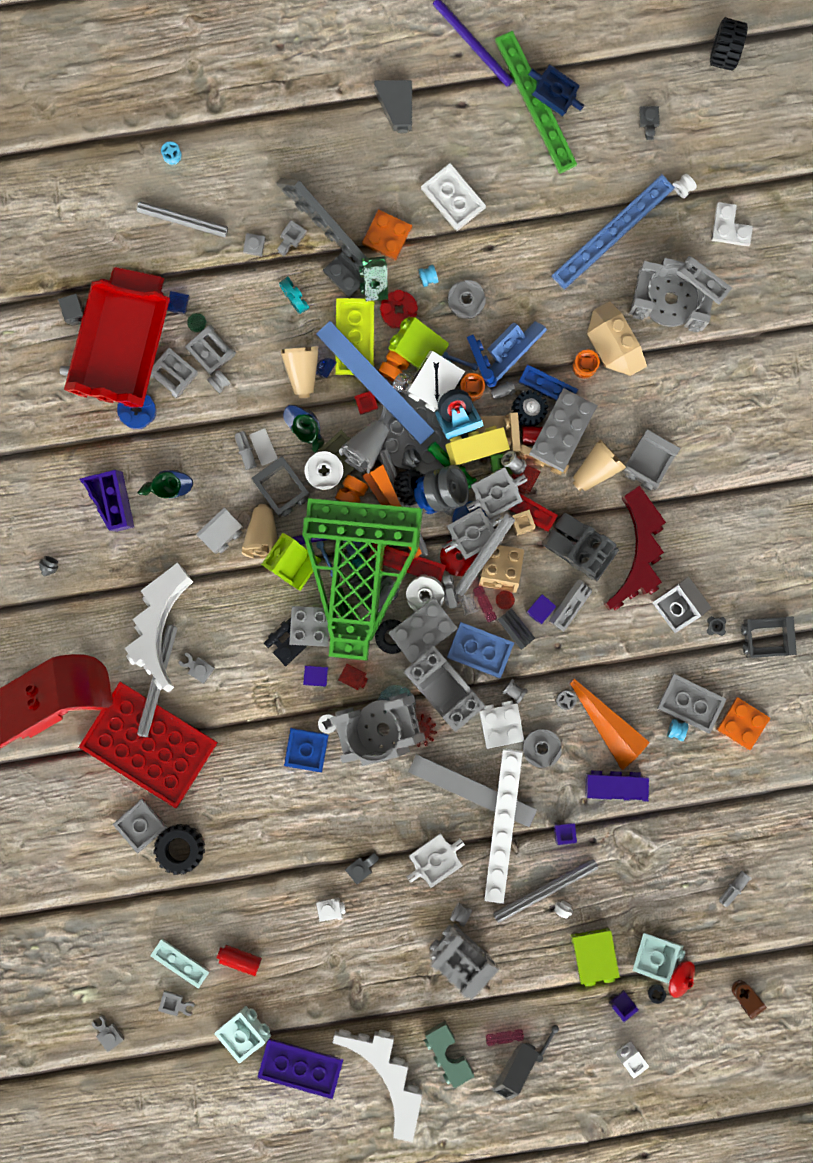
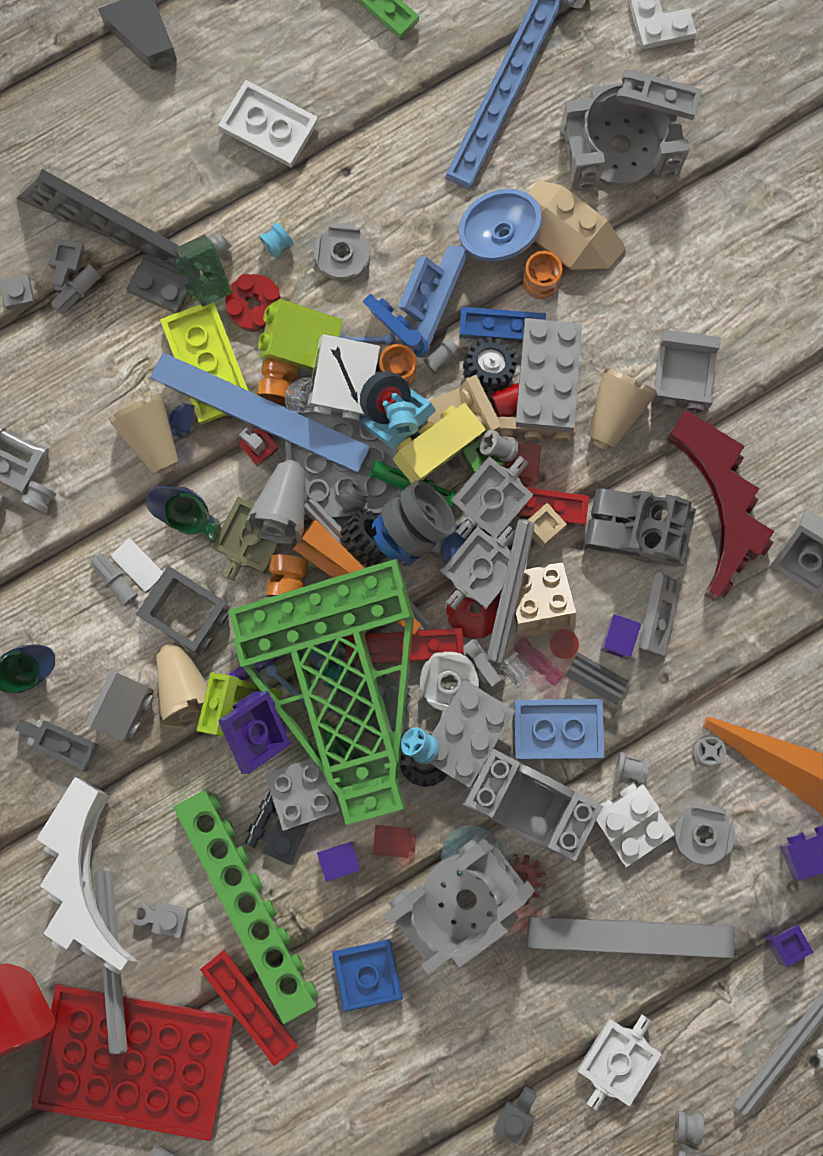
camera: 20 degrees left, 5 degrees down
teal plate [279,276,309,314] -> none
white plate [305,451,343,490] -> none
white wheel [318,714,336,734] -> none
orange plate [362,209,412,261] -> none
white plate [484,749,523,904] -> none
none -> dark grey hinge [15,719,99,772]
none -> light grey axle [51,264,101,315]
none -> bright green brick [173,790,319,1024]
none -> red plate [200,949,299,1066]
none -> light grey plate [206,234,233,260]
none -> dark purple plate [218,691,291,774]
none -> light grey tile [238,428,265,456]
none -> medium azure wheel [386,402,418,437]
none -> medium azure wheel [401,727,439,764]
none -> medium blue dish [459,189,543,261]

